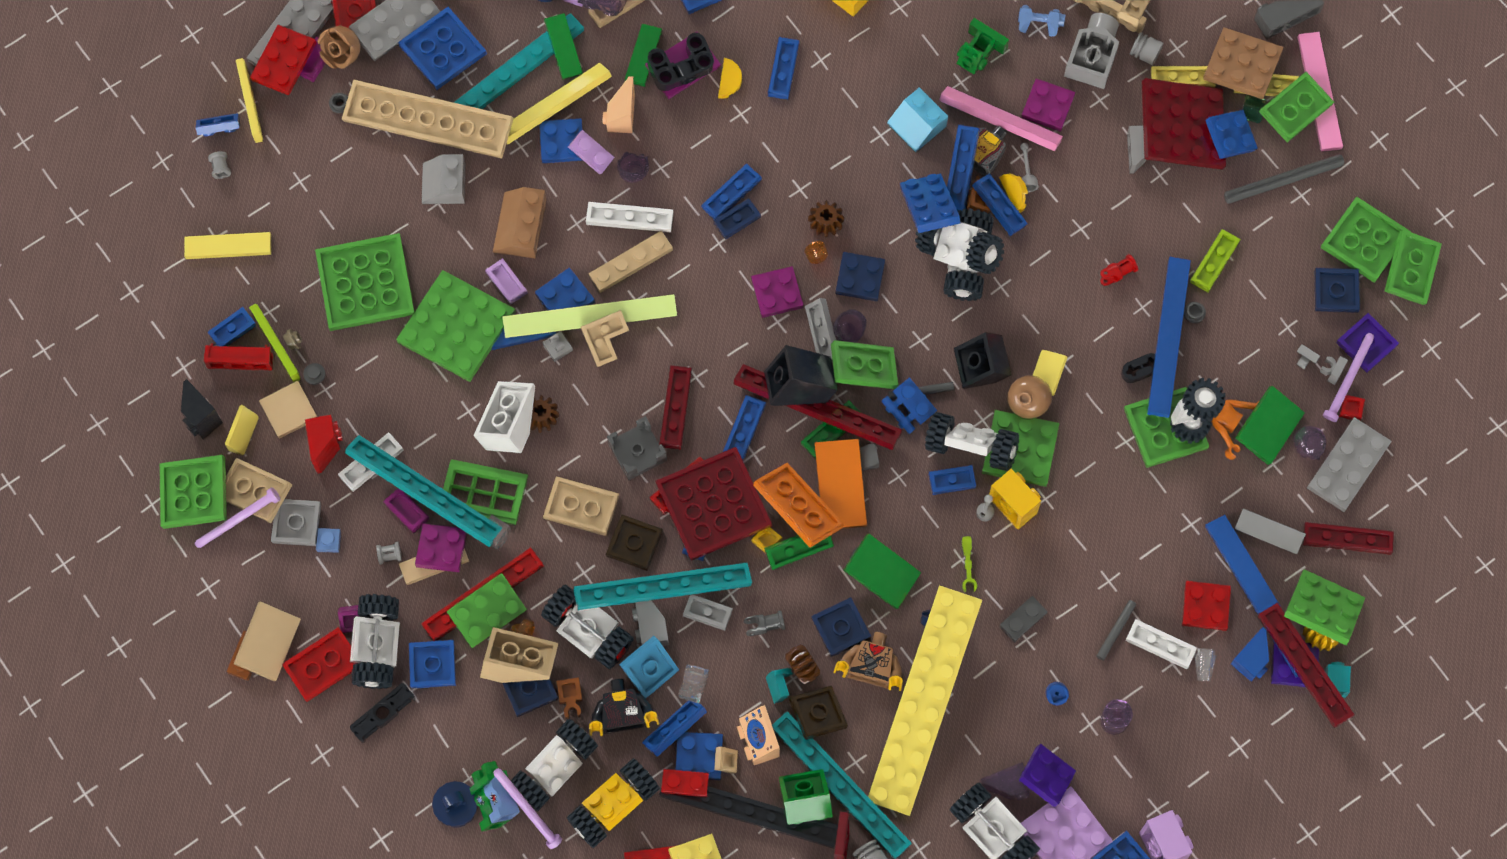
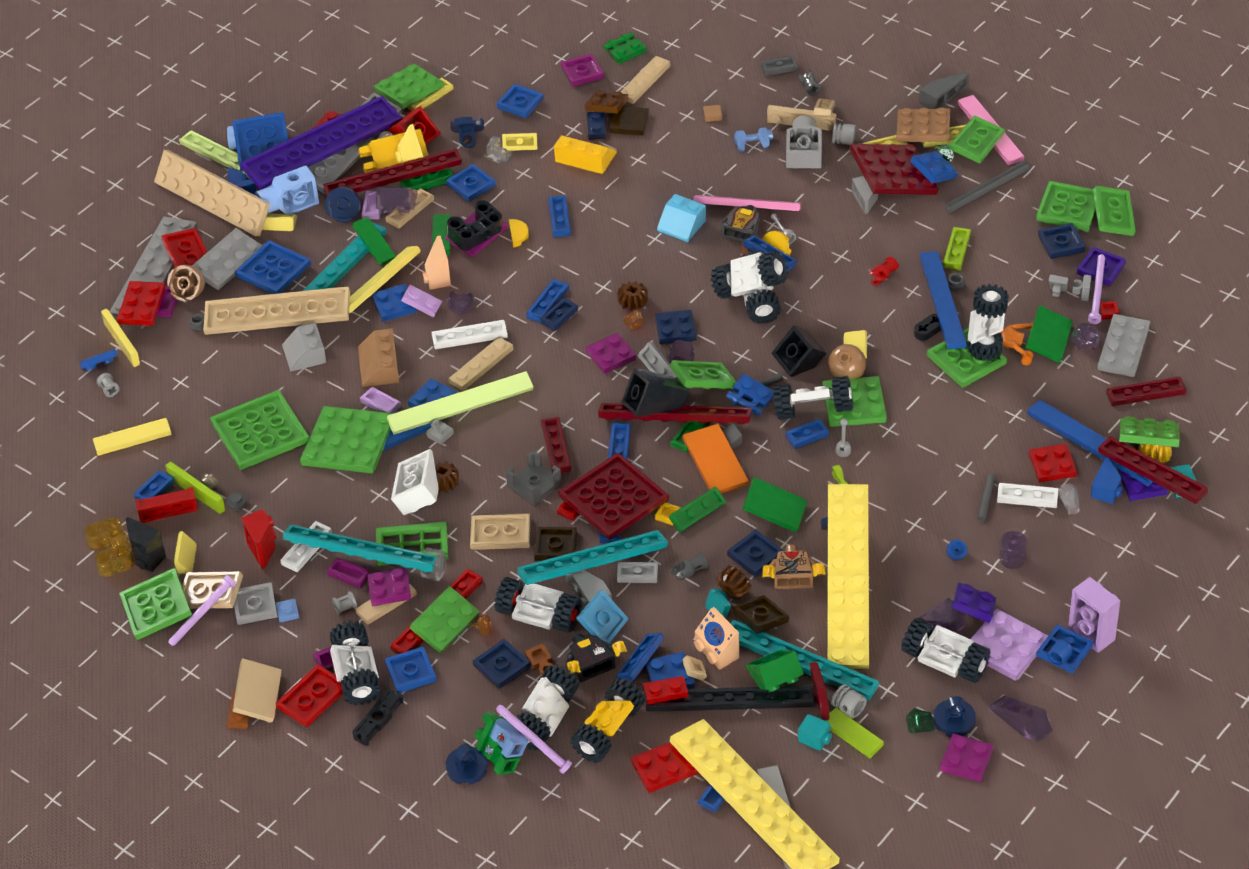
camera: 15 degrees left, 25 degrees down
tan tile [259,381,317,439] -> none
tan slope [480,627,558,683] -> none
tan plate [581,310,629,367] -> none
clear panel [678,664,709,703] -> none
orange tile [753,463,844,548] -> none
blue plate [900,173,961,233] -> none
blue tile [947,125,980,211] -> none
green tile [956,18,1009,75] -> none
yellow brick [989,469,1041,530] -> none
dark grey plate [999,596,1048,643] -> none
magenta plate [1021,79,1076,132] -> none
light grey tile [1235,508,1305,554] -> none
none -> clear yellow beam [84,517,135,577]

